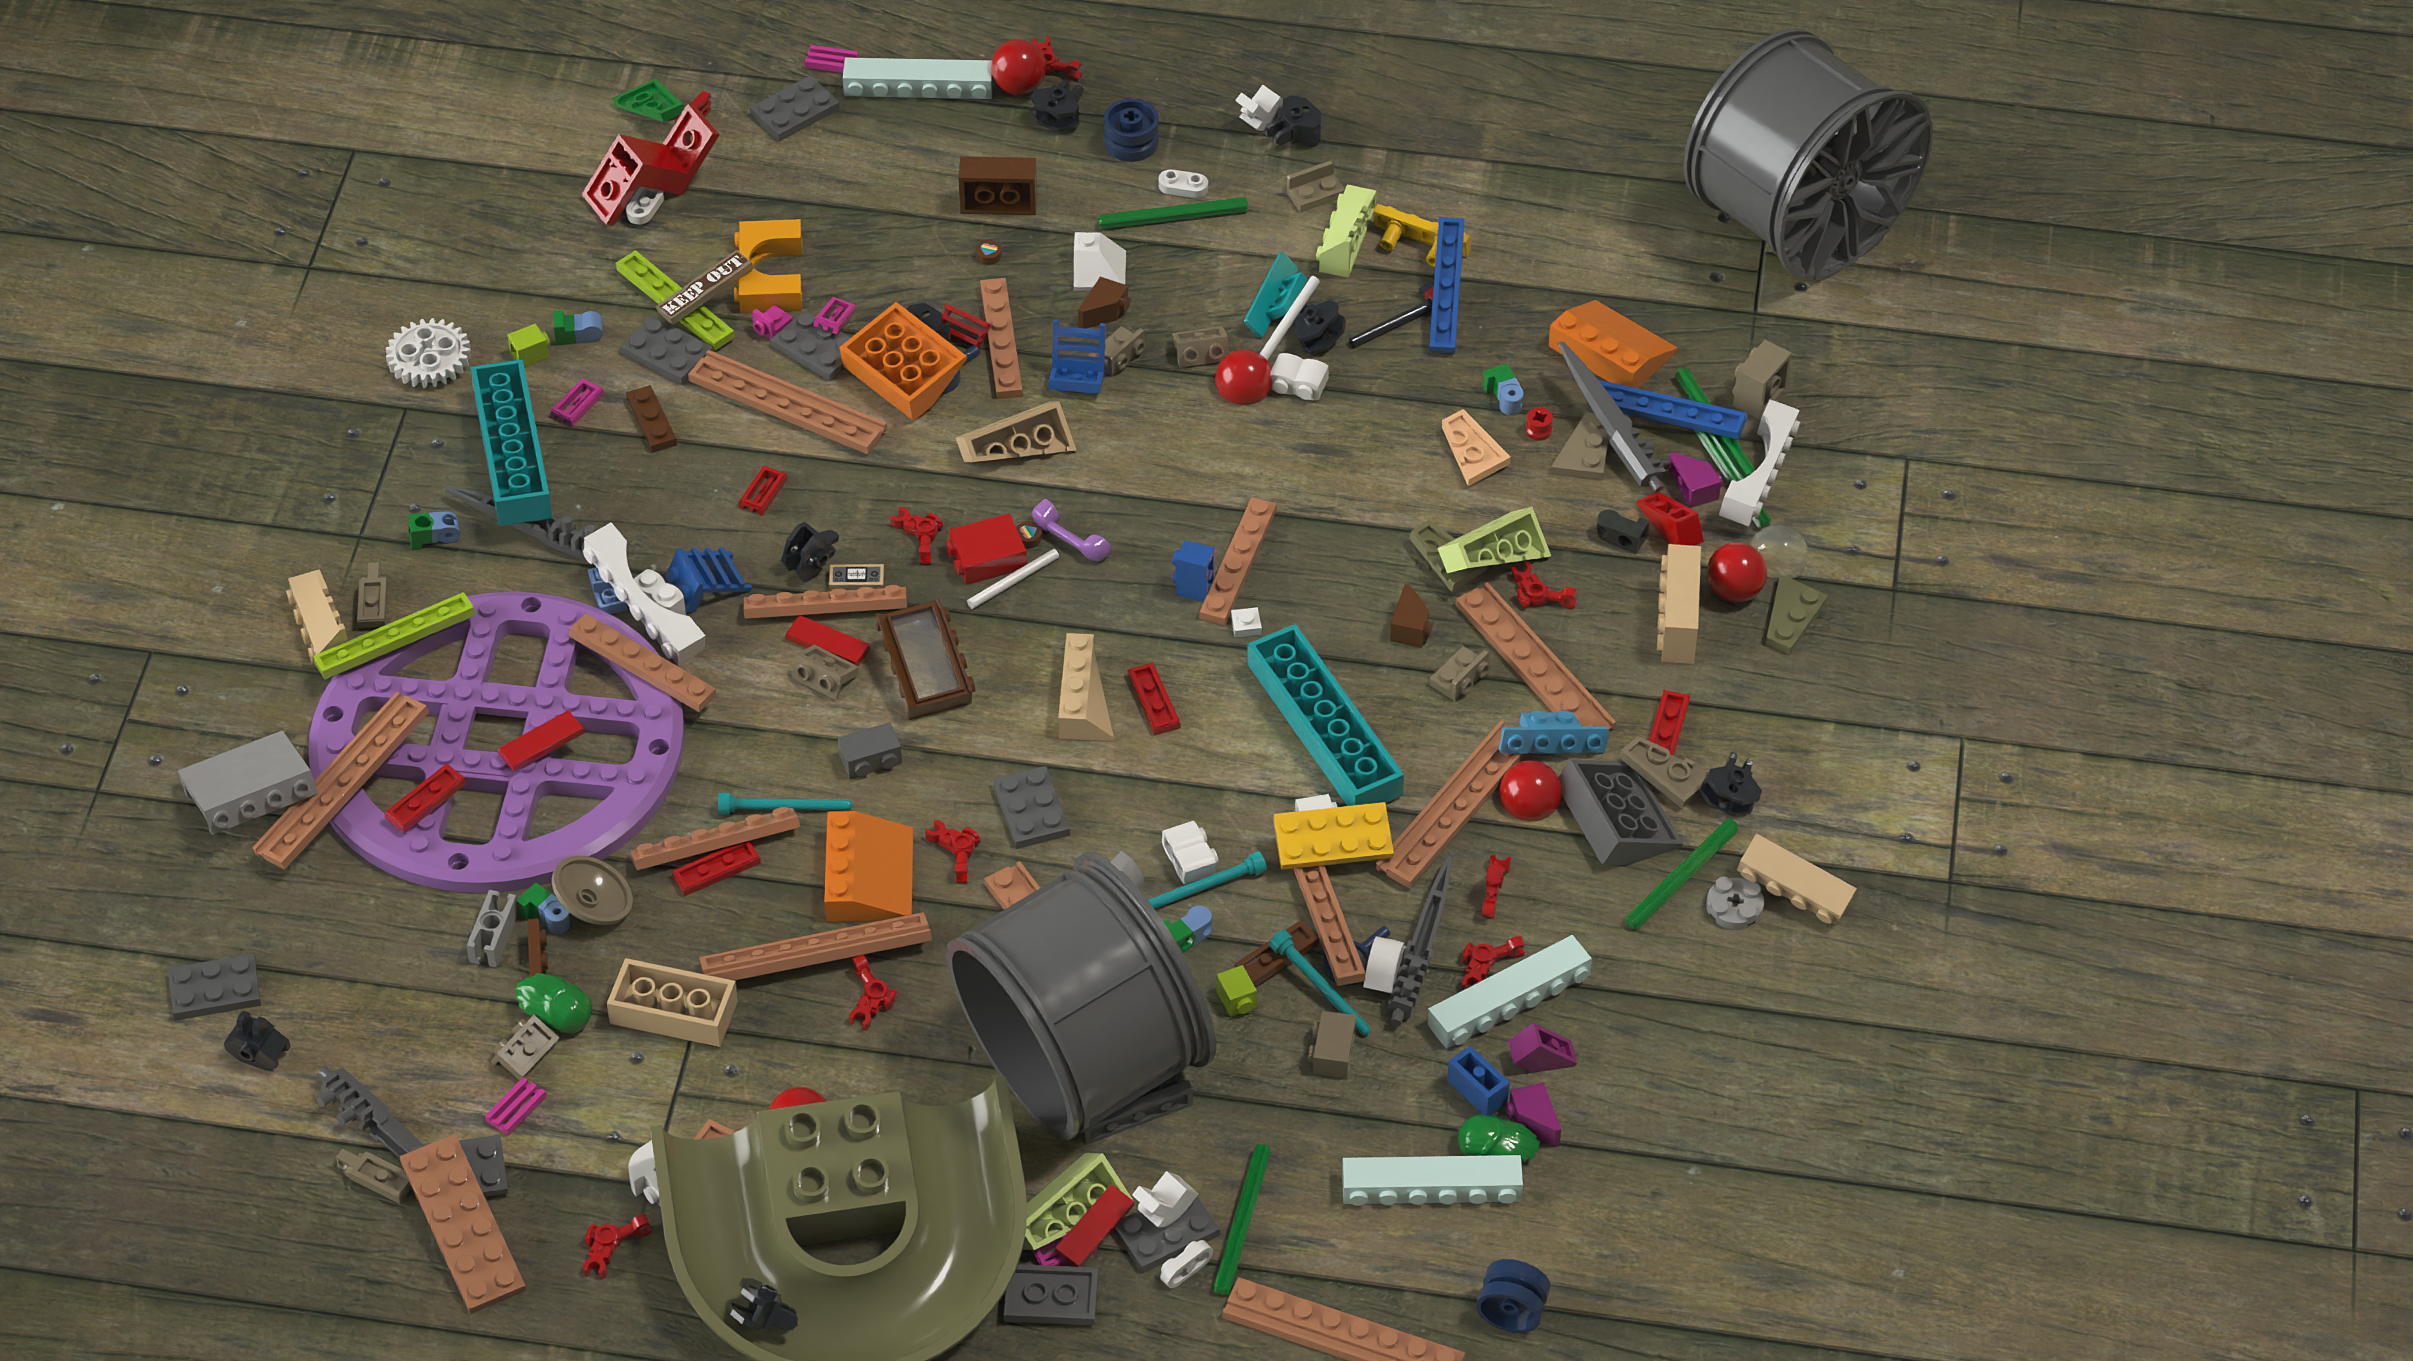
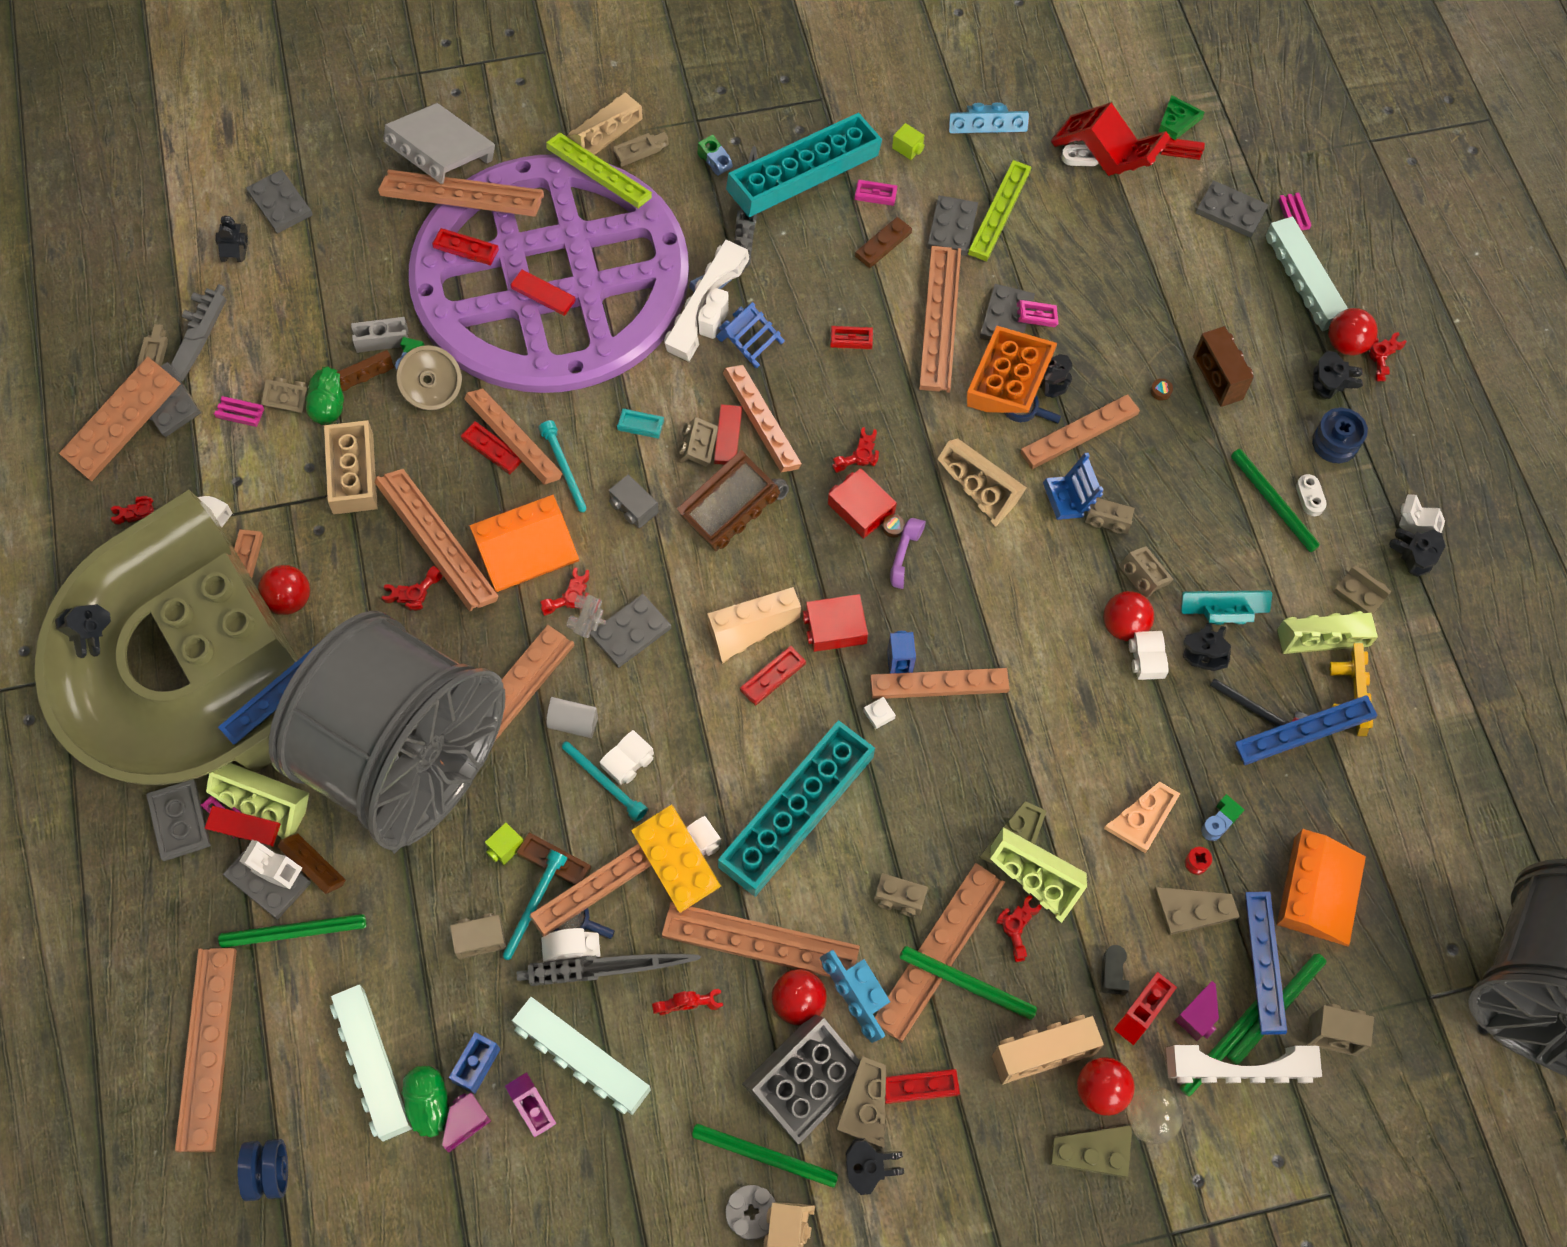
camera: 65 degrees right, 15 degrees up
white gear [386,318,471,388] -> none
leg [553,310,603,346] -> none
nougat plate [569,613,716,712] -> none
tile [656,250,754,325] -> none
light orange arch [734,219,802,313] -> none
dark pink bracket [752,305,793,340] -> none
black hinge [781,522,839,582] -> none
tile [829,564,884,591] -> none
red tile [941,303,991,348] -> none
white bar [967,549,1059,609] -> none
white slope [1074,232,1126,291] -> none
reddish brown slope [1078,276,1131,329] -> none
white plate [1160,1240,1213,1288] -> none
leg [1163,906,1212,953] -> none
white bar [1260,276,1320,361] -> none
reddish brown slope [1390,584,1433,648] -> none
red piece [1461,936,1525,991] -> none
dark grey piece [1558,341,1669,493] -> none
none -> blue plate [218,647,315,745]
none -> reddish brown plate [278,833,346,894]
none -> clear hips [566,595,607,638]
none -> teal tile [617,409,664,439]
none -> brick [802,594,868,652]
none -> green axle [900,946,1037,1019]
none -> dark azure bracket [949,103,1029,133]

